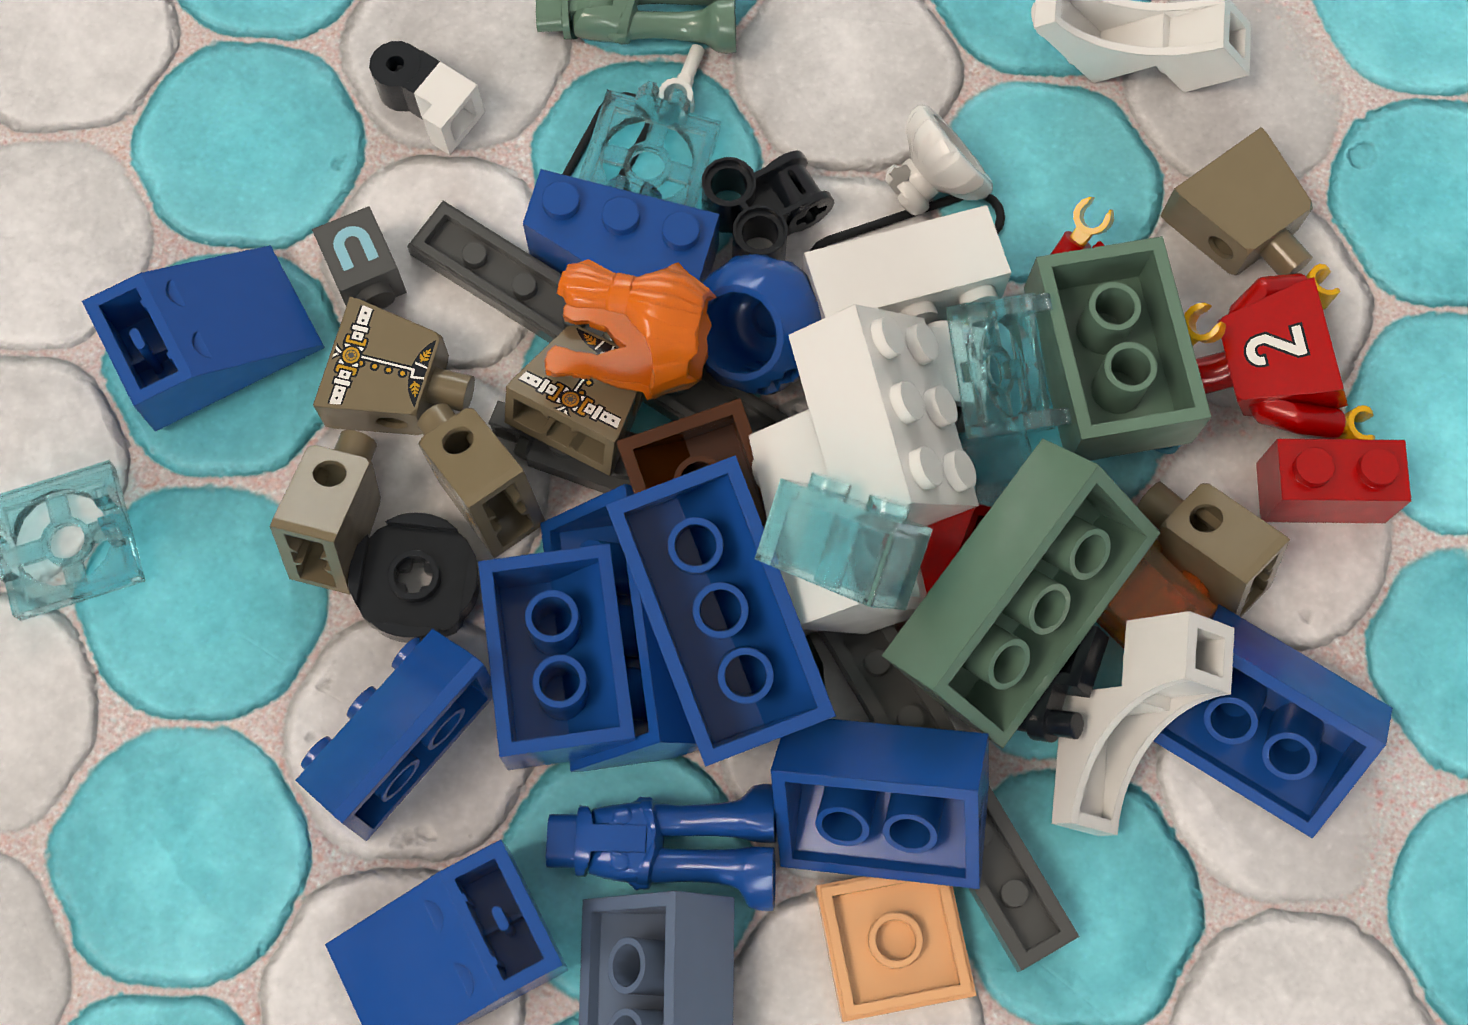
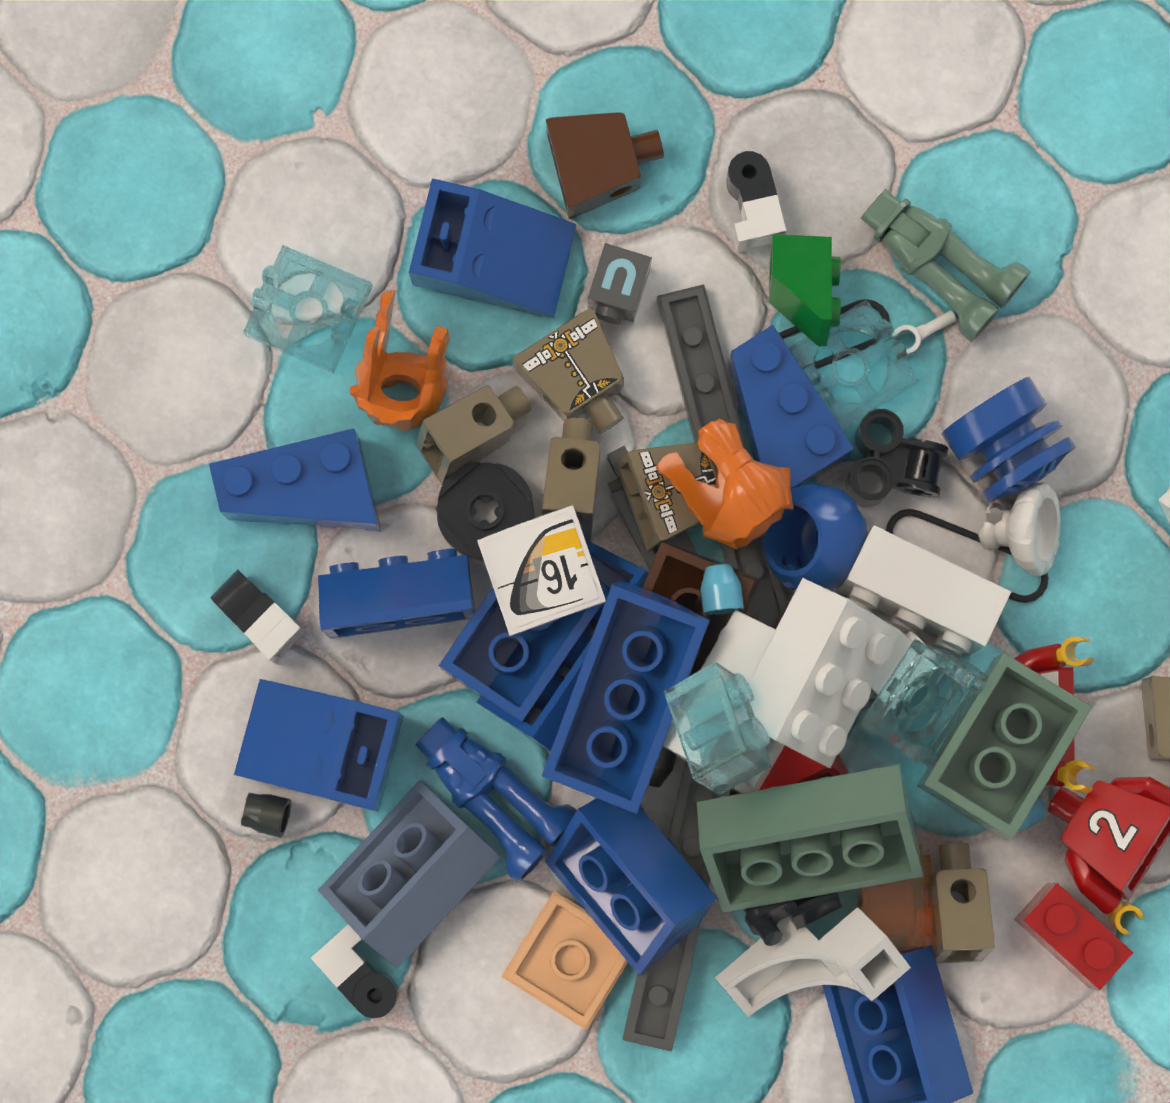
camera: 45 degrees right, 10 degrees up
none -> blue wedge [209,428,382,532]
none -> leg [210,569,306,664]
none -> orange piece [350,290,450,431]
none -> slope [477,505,606,636]
none -> reddish brown torso [545,112,664,219]
none -> medium azure hose [701,564,744,615]
none -> green slope [769,234,841,346]
none -> blue wheel [941,377,1076,504]

